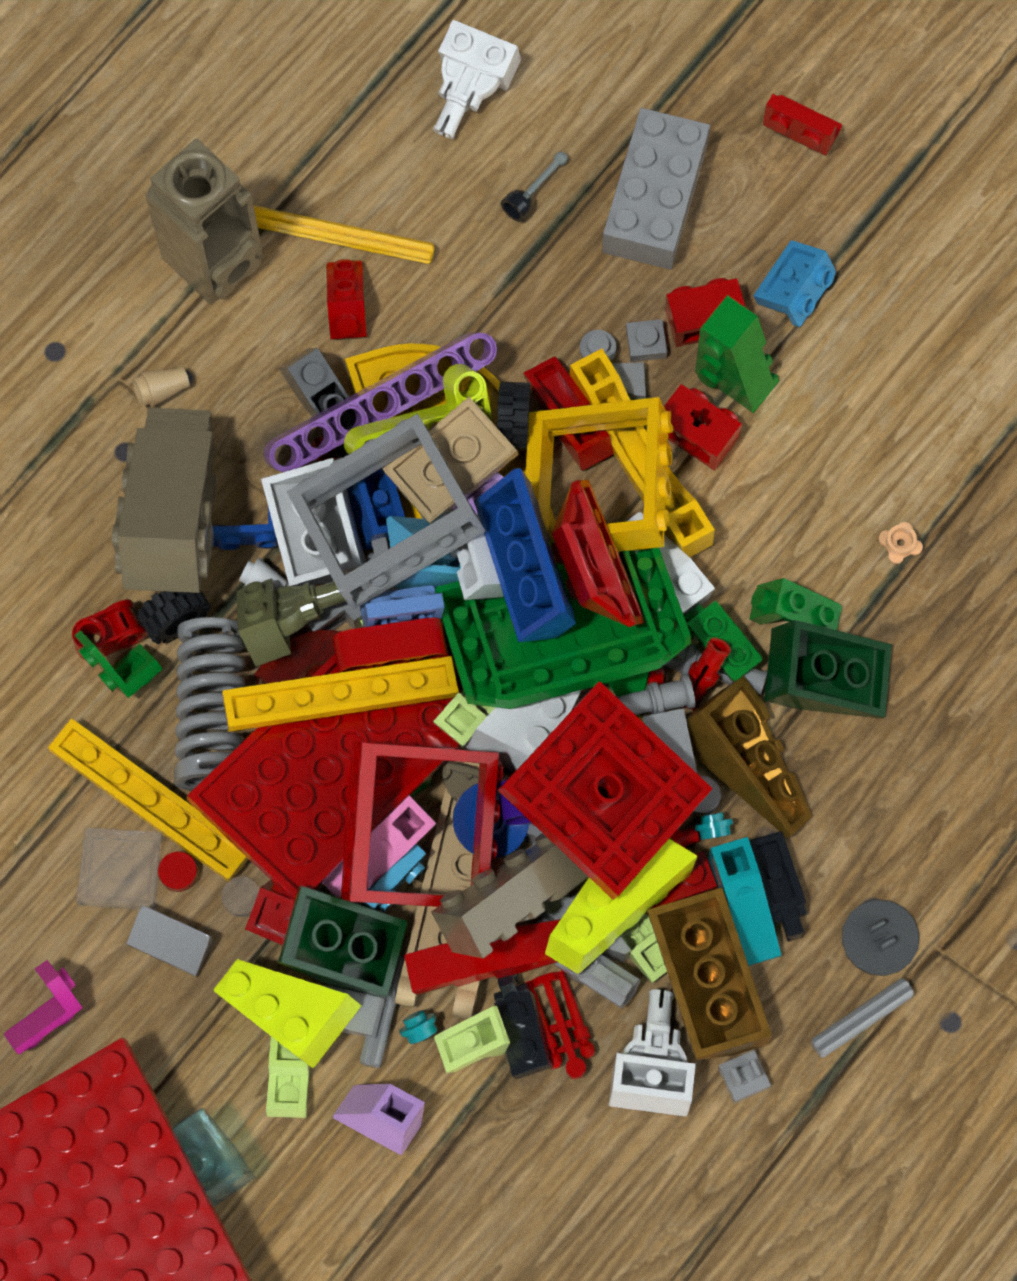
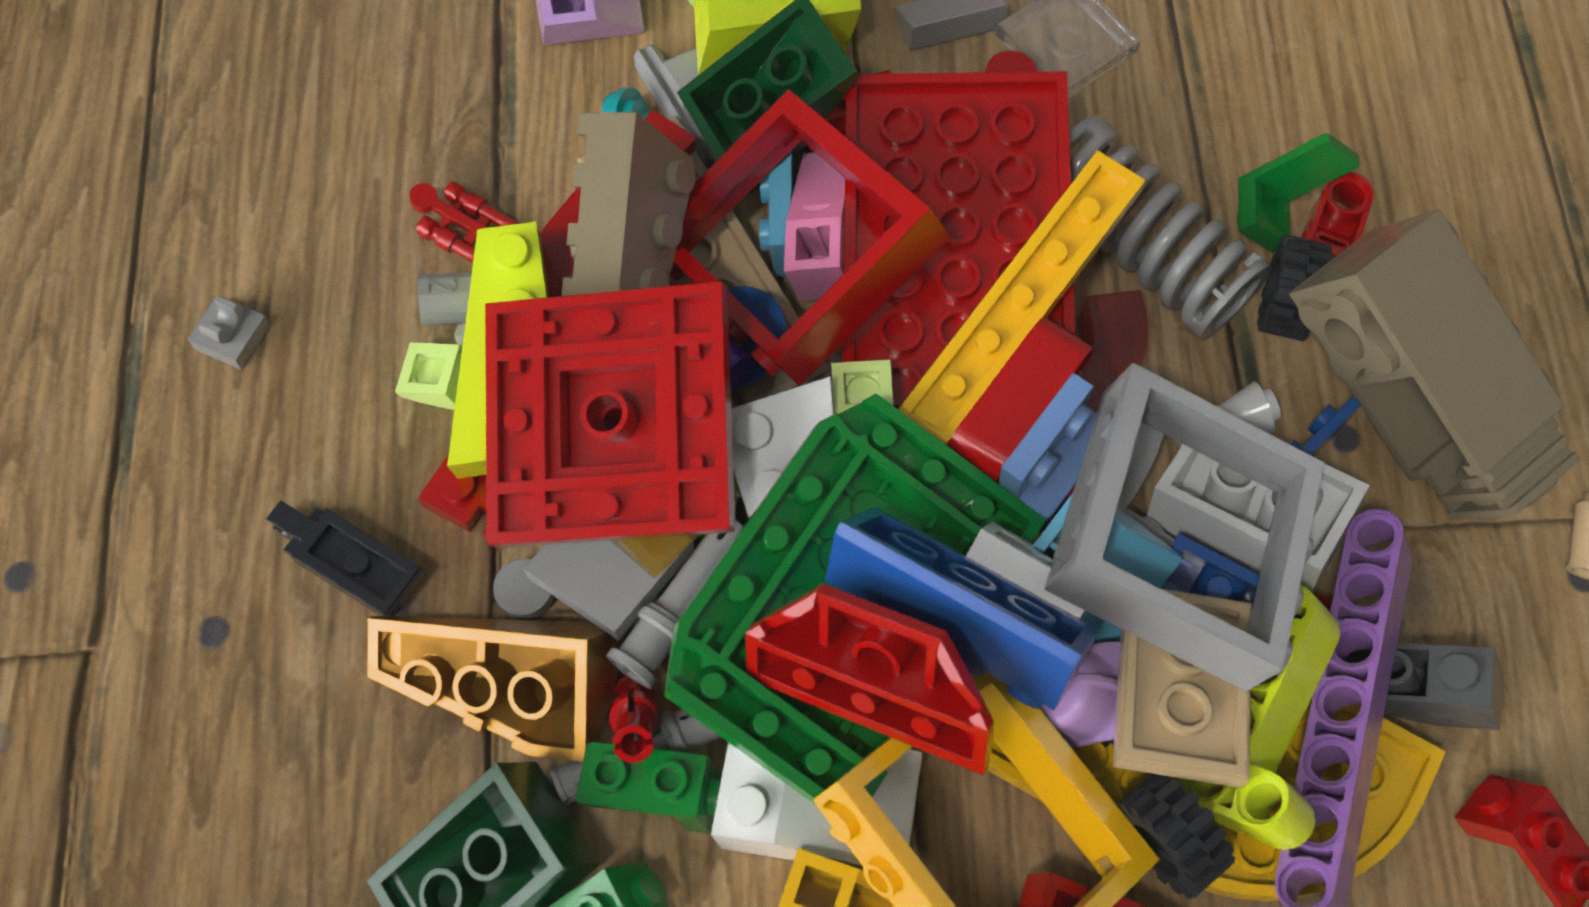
camera: 135 degrees right, 5 degrees down
yellow plate [48,718,248,883] -> none
olive brick [237,578,354,666] -> none
yellowish green slope [434,1006,510,1073] -> none
black hinge [494,974,553,1079] -> none
white brick [609,989,695,1117] -> none
pearl gold slope [647,887,772,1060] -> none
teal plate [695,812,733,840] -> none
teal slope [708,837,782,966] -> none
light grey axle [811,978,914,1058] -> none
dark grey piece [842,900,919,976] -> none

